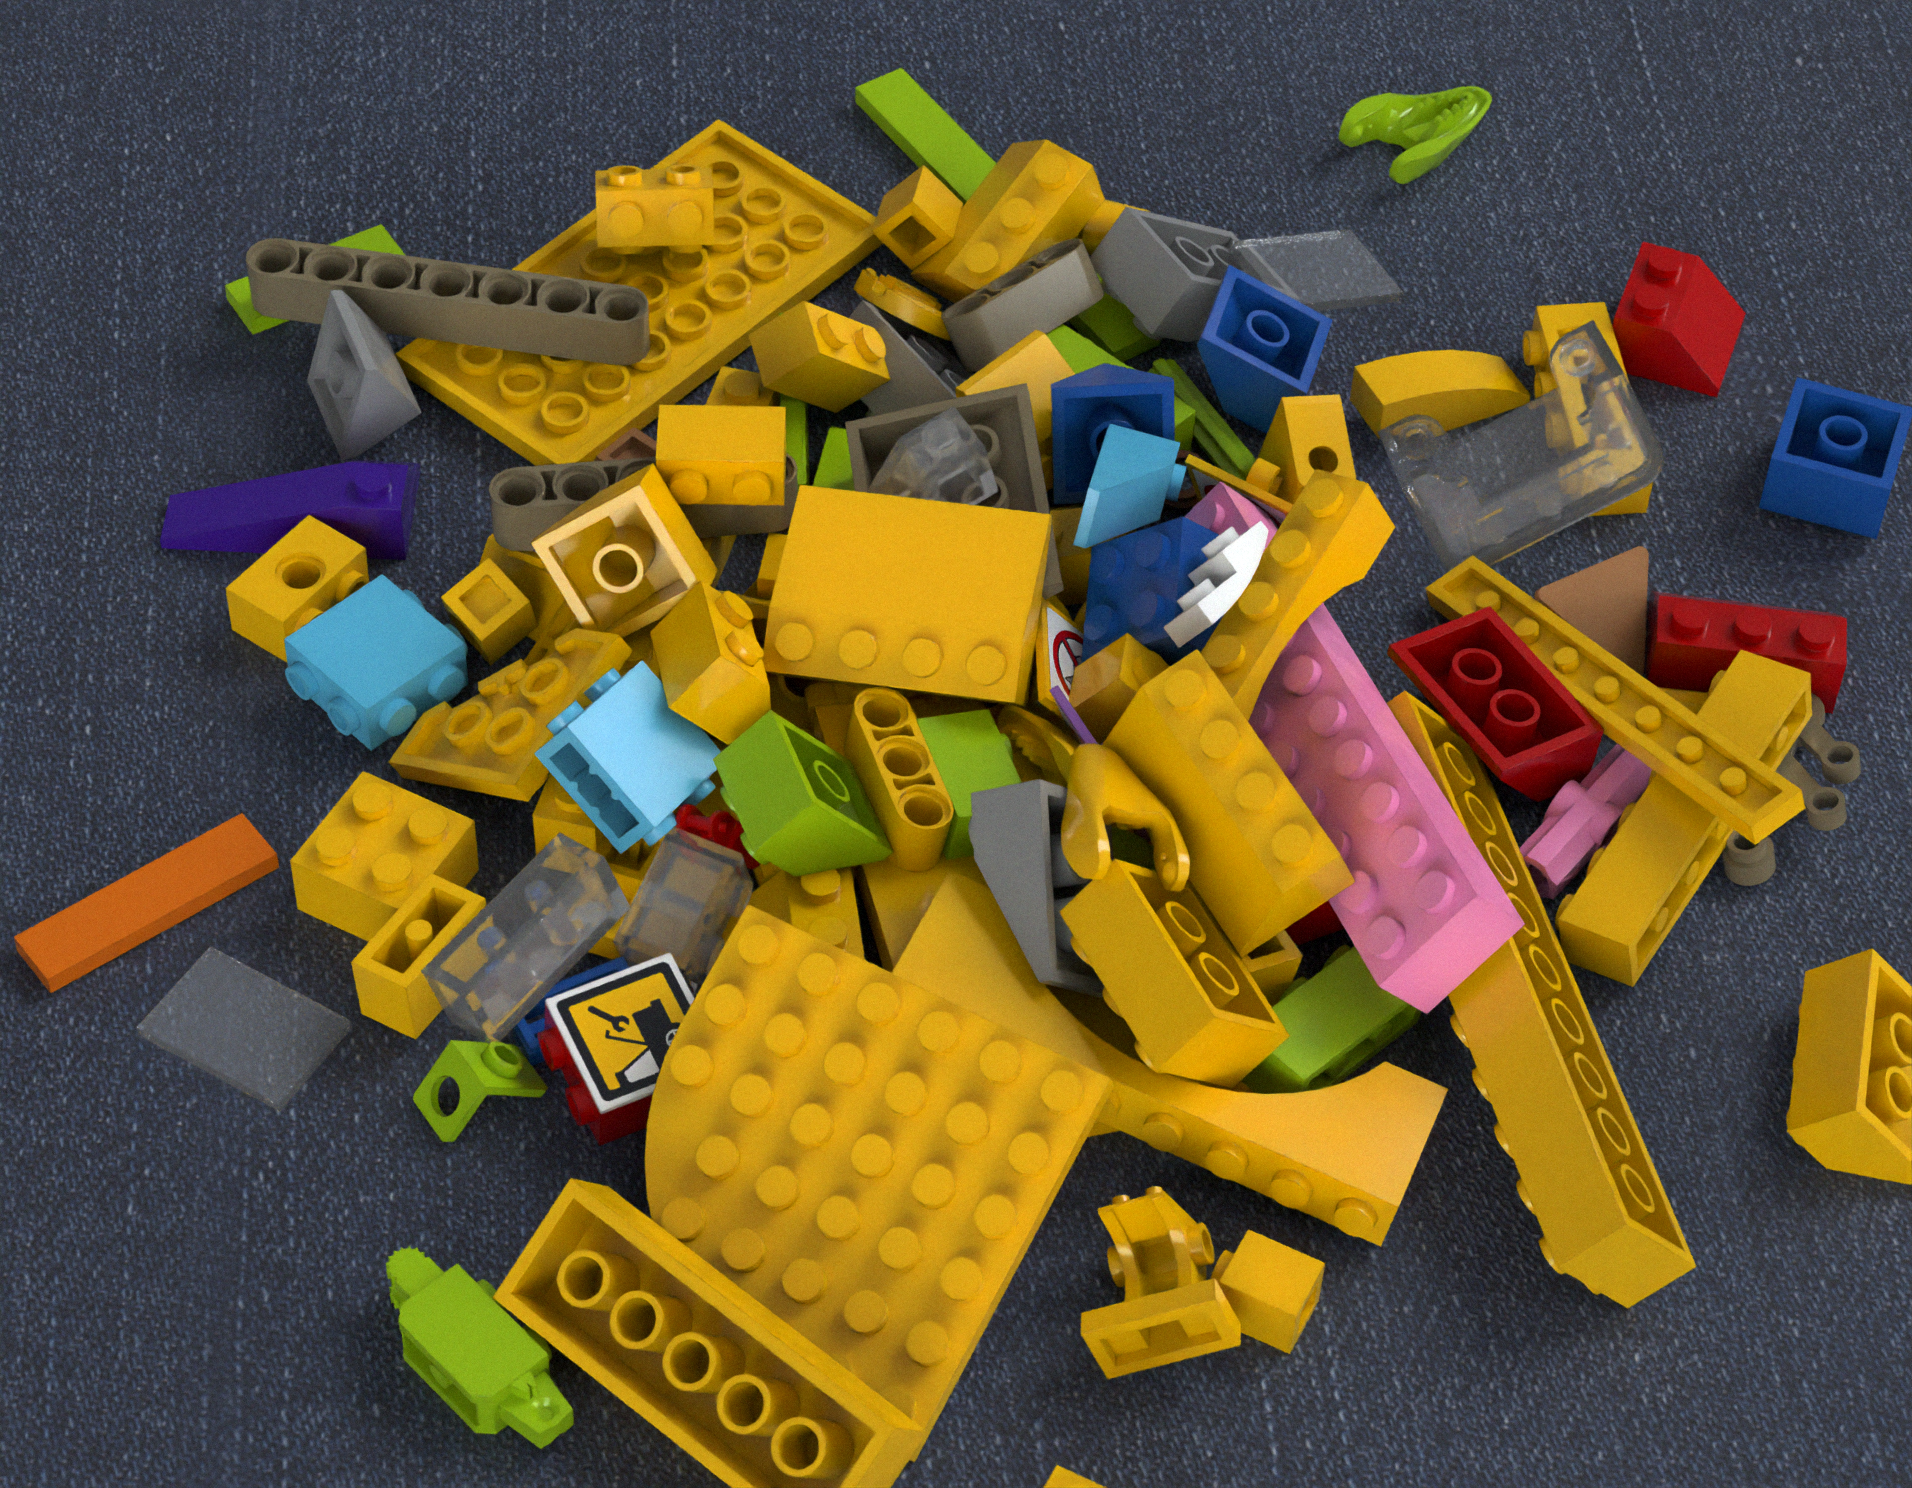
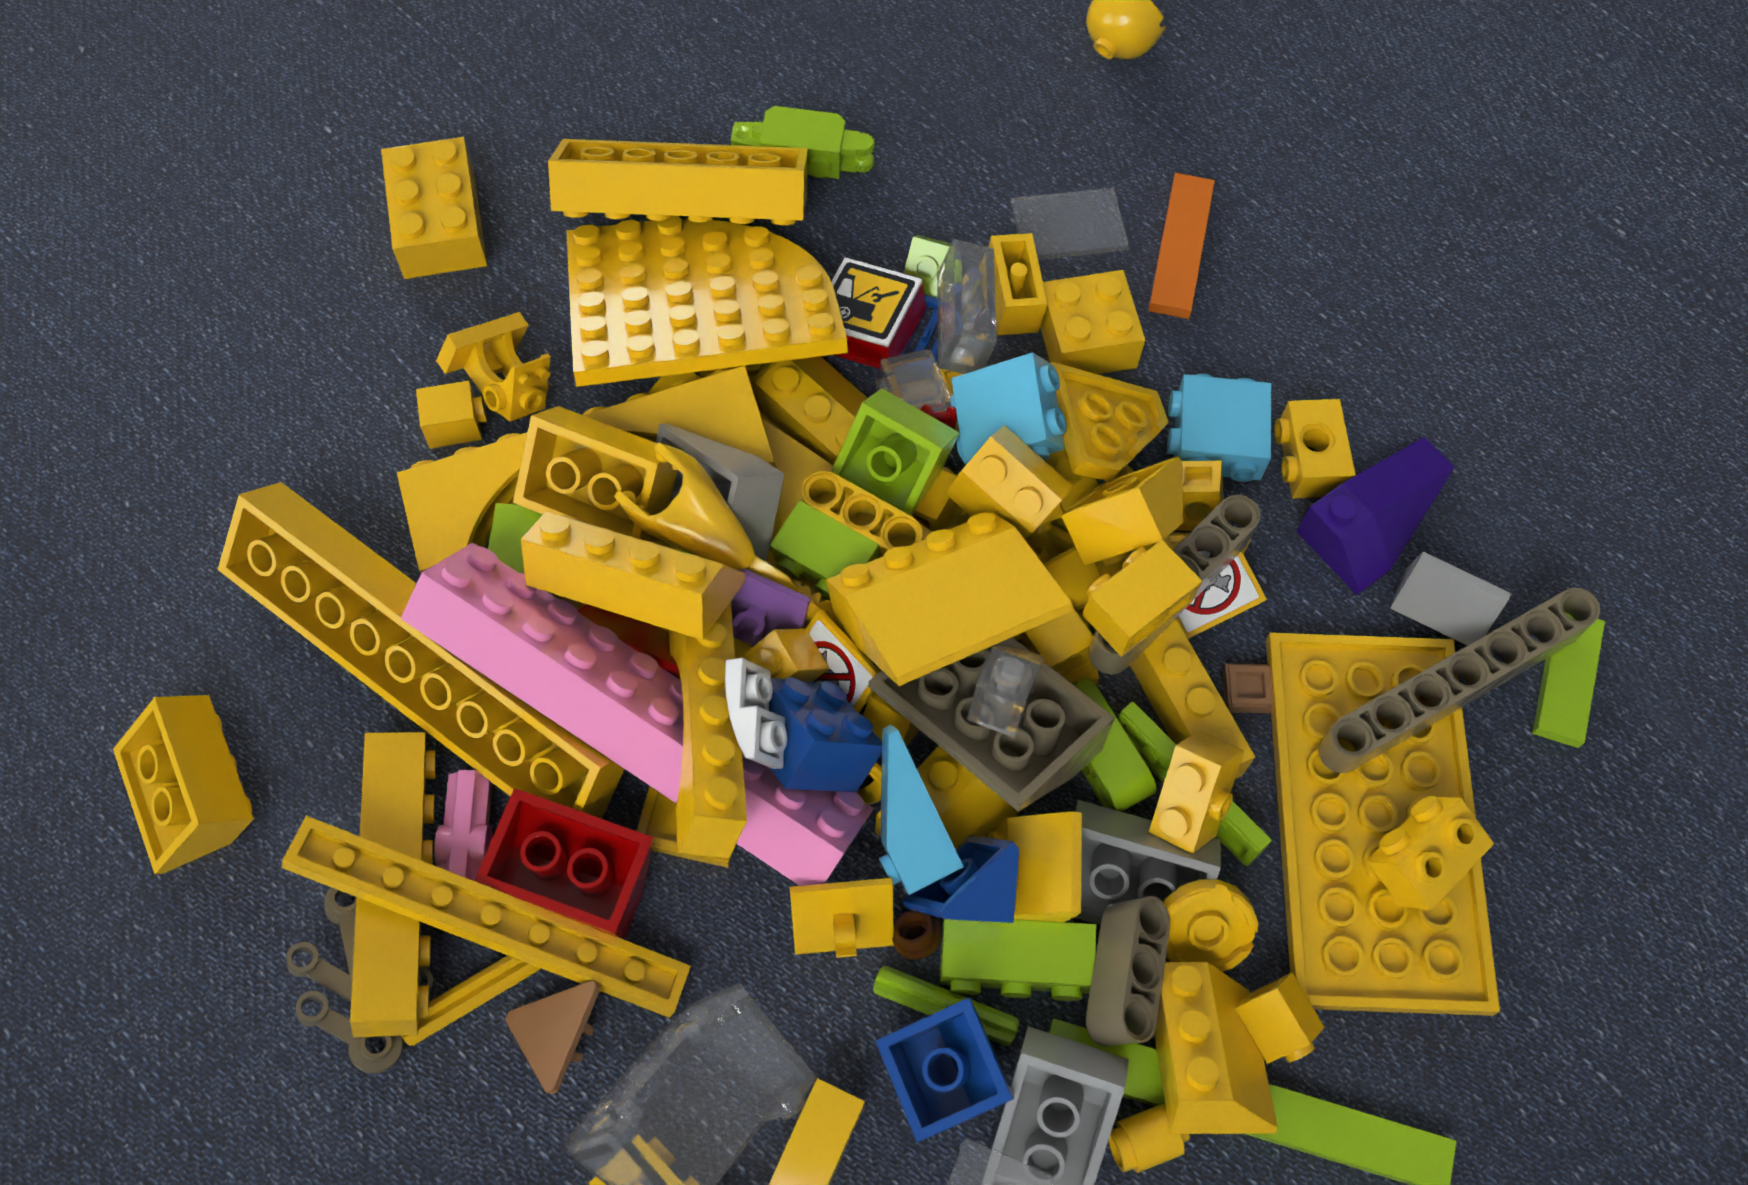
camera: 140 degrees right, 15 degrees up
yellow torso [1257,394,1356,505] -> none
red slope [1646,591,1847,714] -> none

